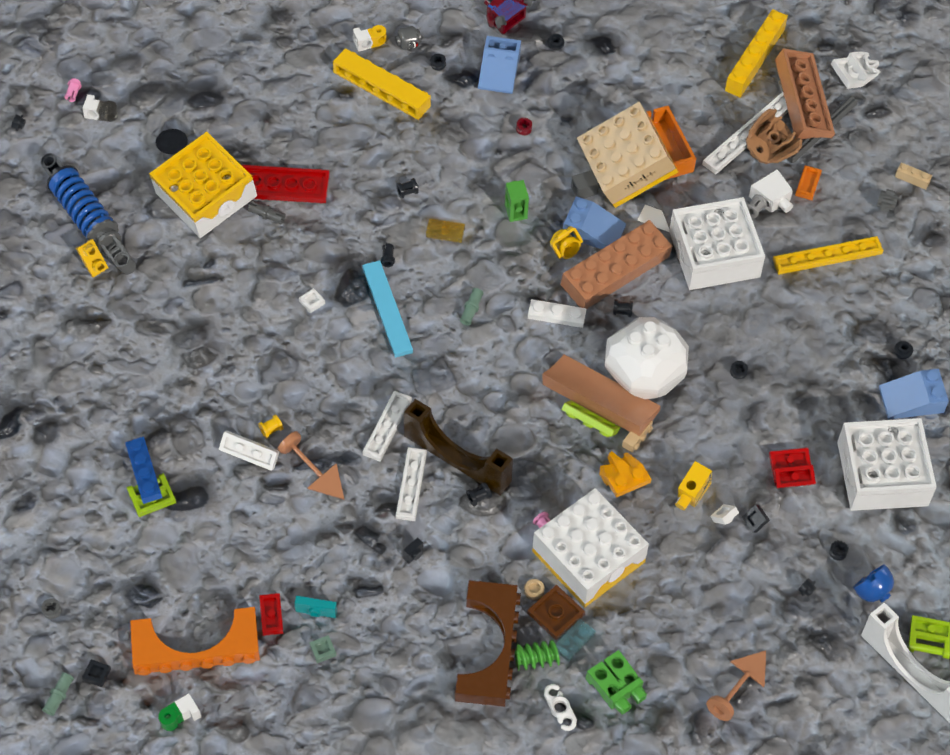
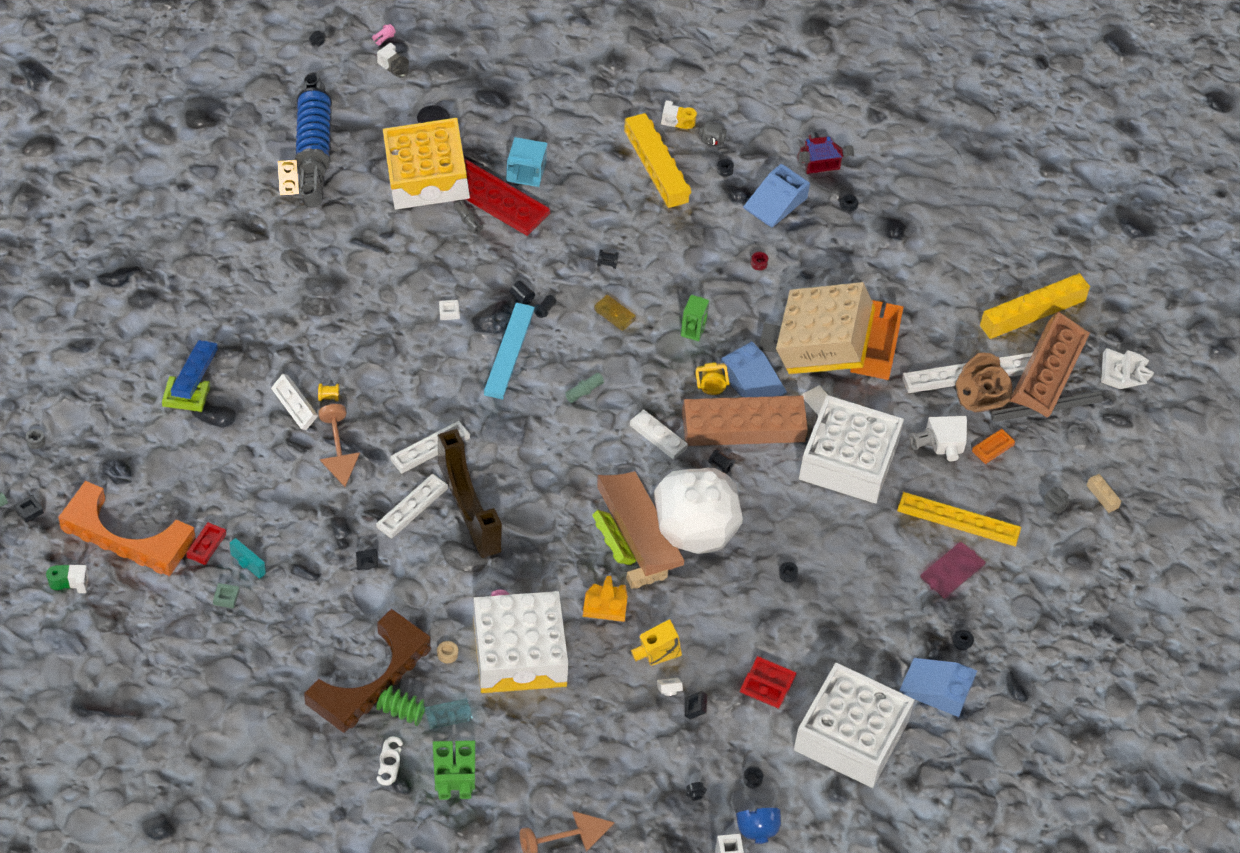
camera: 30 degrees right, 5 degrees down
black bush [466,482,492,506] -> none
reddish brown plate [527,585,585,640] -> none
none -> medium azure piece [506,137,547,187]
none -> black beam [510,280,535,305]
none -> clear pink piece [920,541,986,598]

